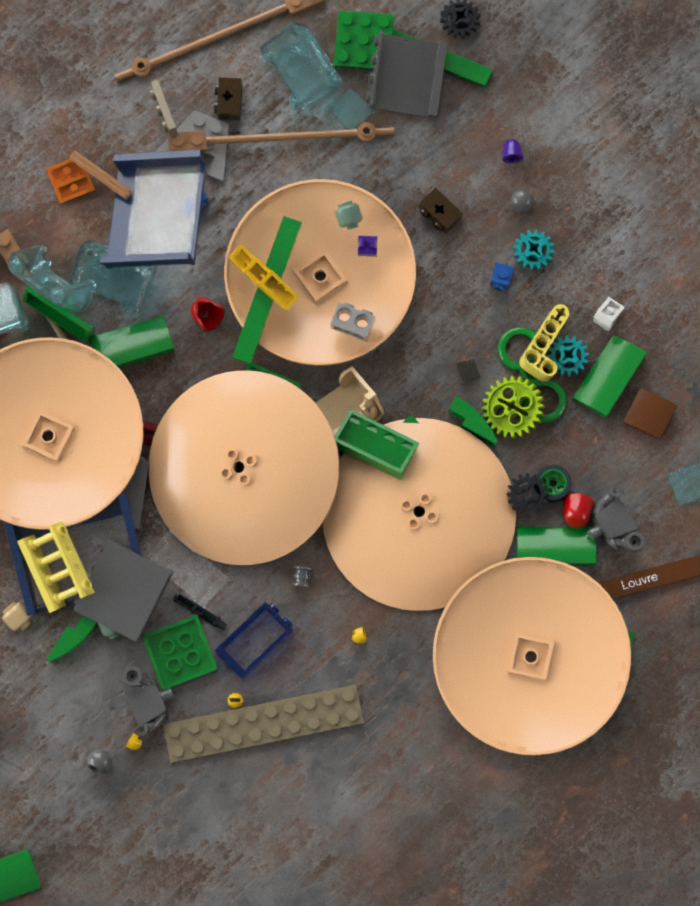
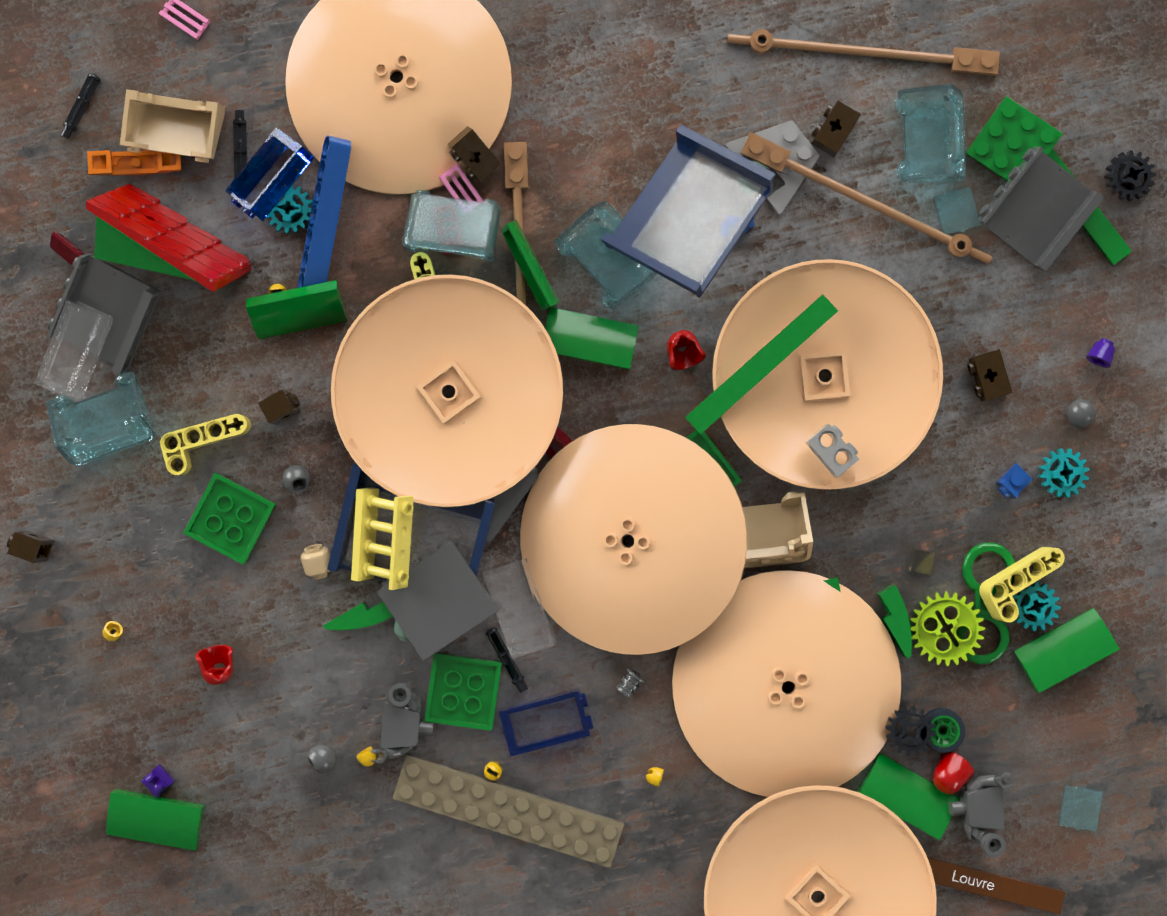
camera: 30 degrees right, 10 degrees up
clear light blue windscreen [8,244,97,313] -> none
orange slope [46,159,95,204] -> none
medium nougat axle [70,151,132,199] -> none
dark tan wing [149,80,178,138] -> none
yellow slope [227,244,299,311] -> none
sand green head [335,201,363,230] -> none
green slope [335,409,419,480] -> none
dark purple tile [358,236,378,257] -> none
white slope [593,297,625,331] -> none
reddish brown slope [623,388,677,440] -> none

